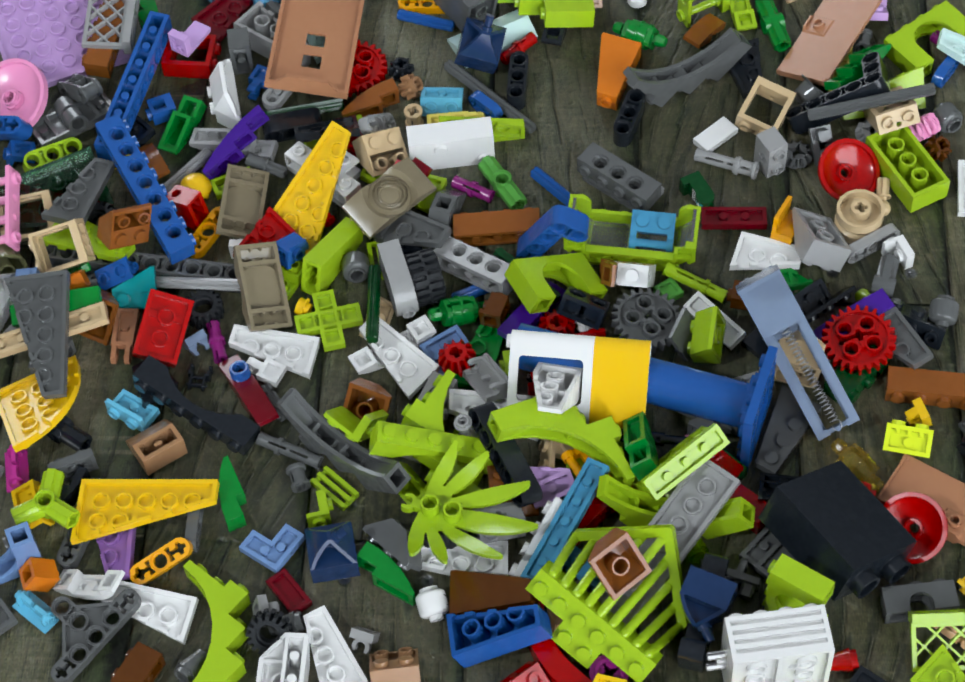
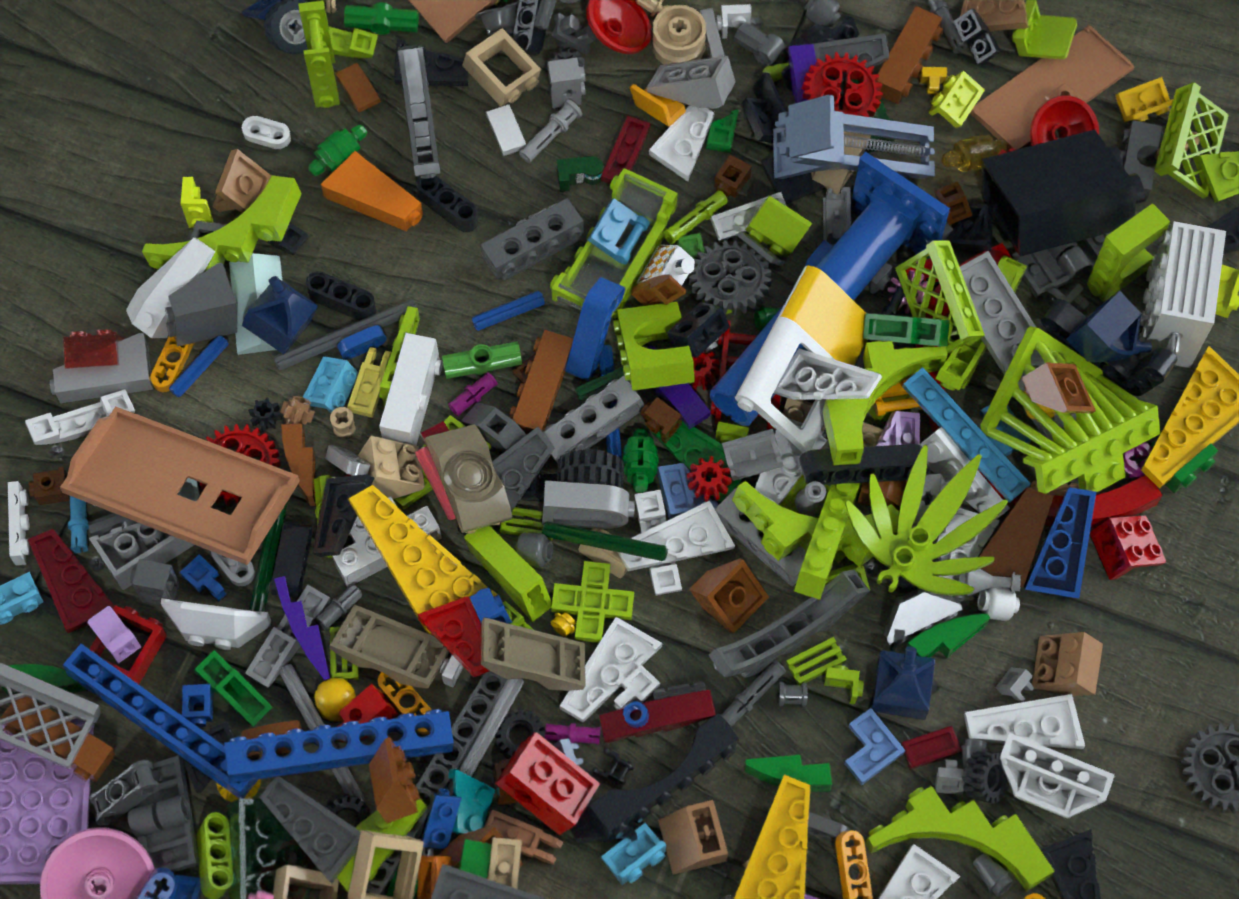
camera: 75 degrees left, 10 degrees up
lime bracket [323,406,390,443] -> none
red pin [500,32,537,65] -> none
none -> reddish brown brick [934,181,972,225]
none -> light grey piece [959,569,1021,596]

